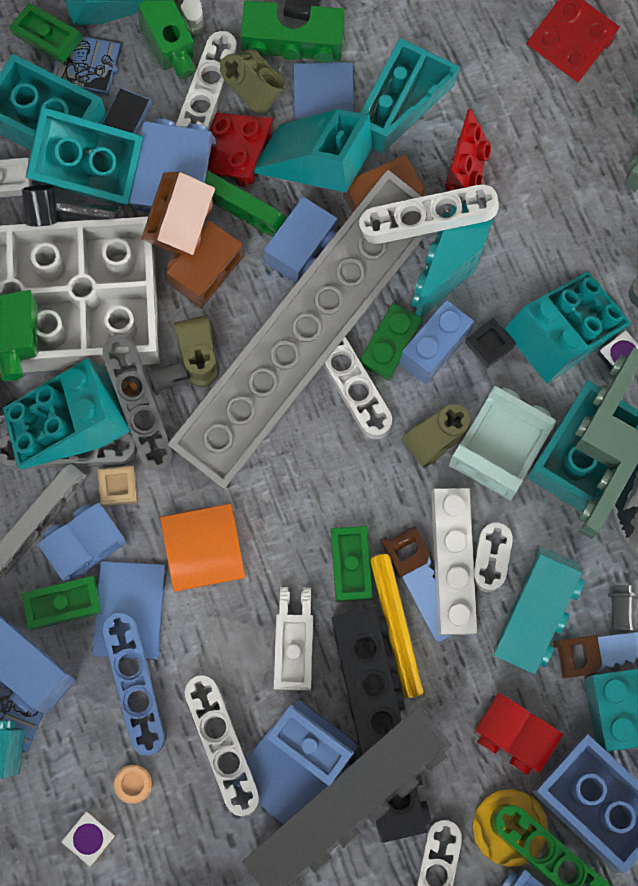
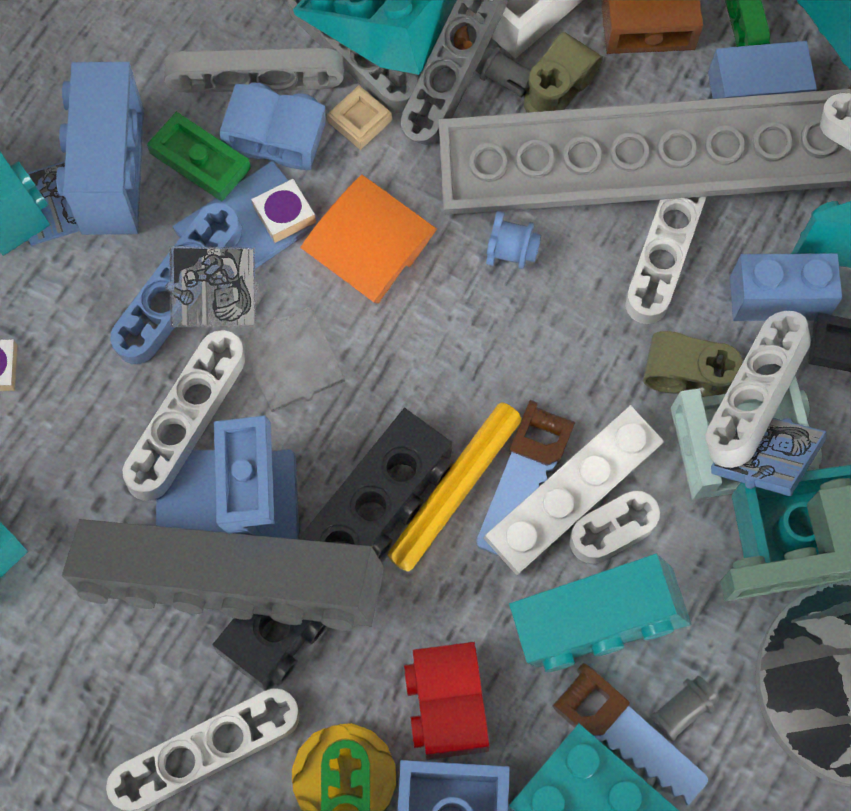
camera: 50 degrees right, 5 degrees down
light nougat tile [114,765,153,804] -> none
white hinge [274,587,313,691] -> none
green plate [330,526,373,602] -> none
green plate [360,303,423,381] -> none
none -> piece [165,246,260,327]
none -> tile [251,179,316,243]
none -> medium blue brick [486,211,541,269]
none -> white beam [705,311,811,468]
none -> piece [711,418,827,496]

